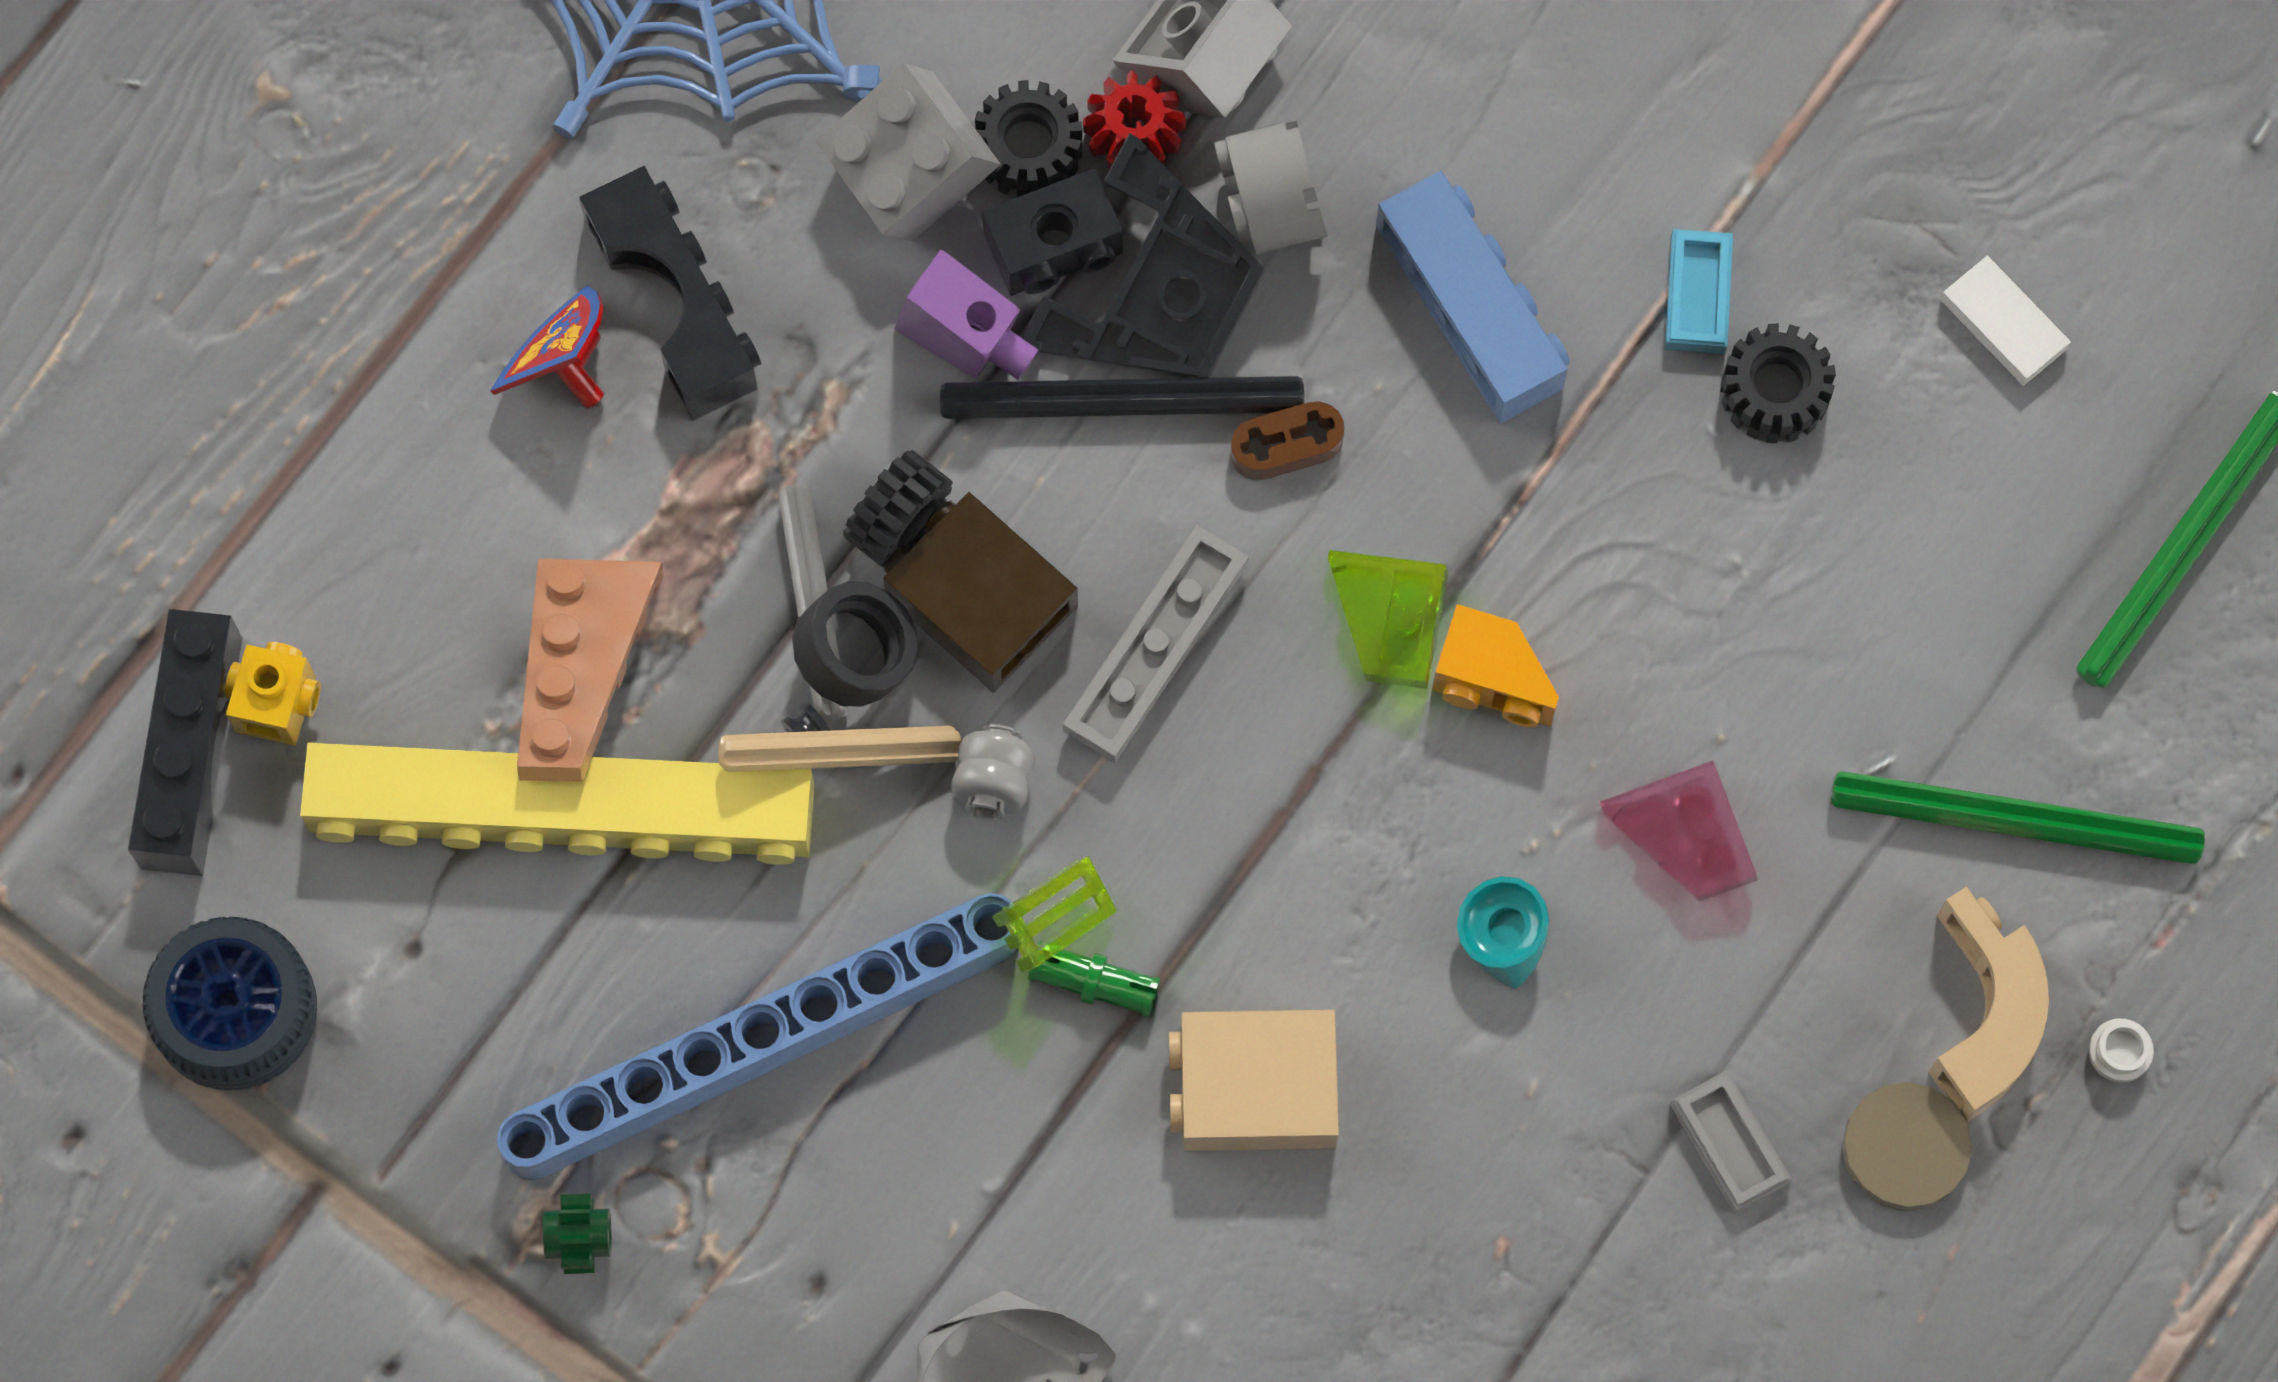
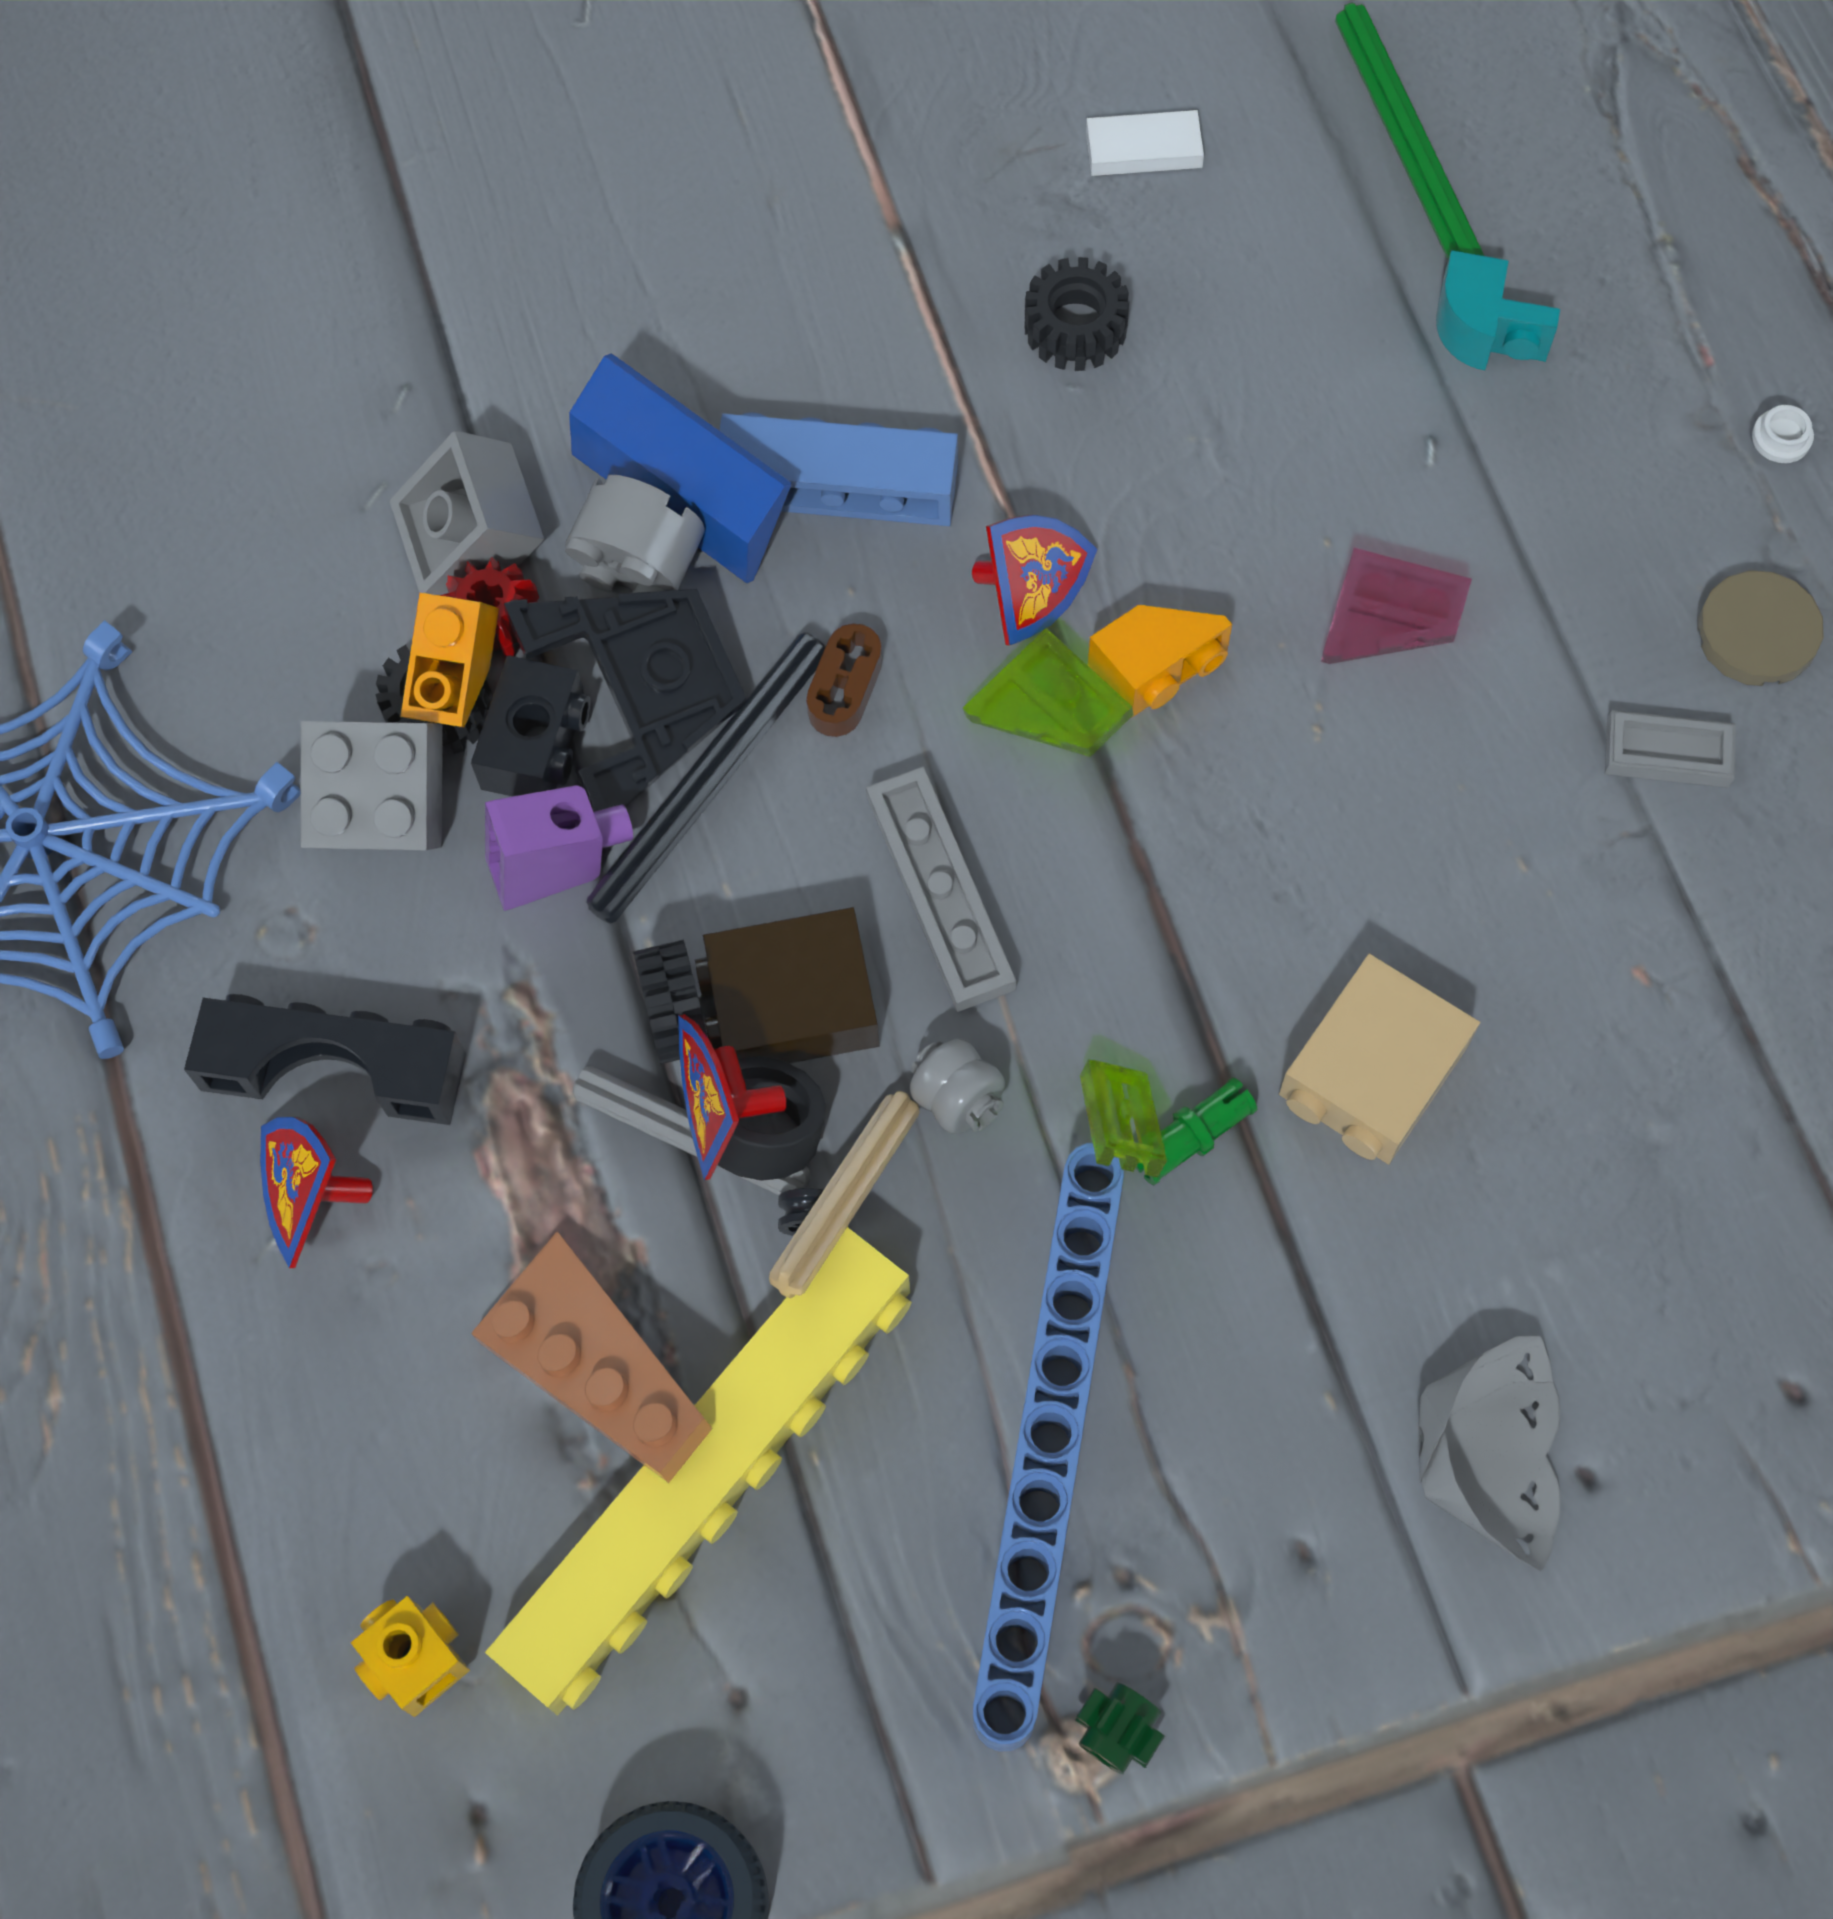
camera: 50 degrees left, 5 degrees down
black arch [128,609,243,876] -> none
teal piece [1456,876,1550,989] -> none
medium azure tile [1664,229,1733,354] -> none
green axle [1831,771,2205,864] -> none
tan arch [1928,886,2049,1122] -> none
none -> light orange slope [400,592,499,727]
none -> blue slope [569,353,792,583]
none -> shield [678,1014,786,1180]
none -> shield [972,515,1098,646]
none -> teal brick [1436,250,1560,371]

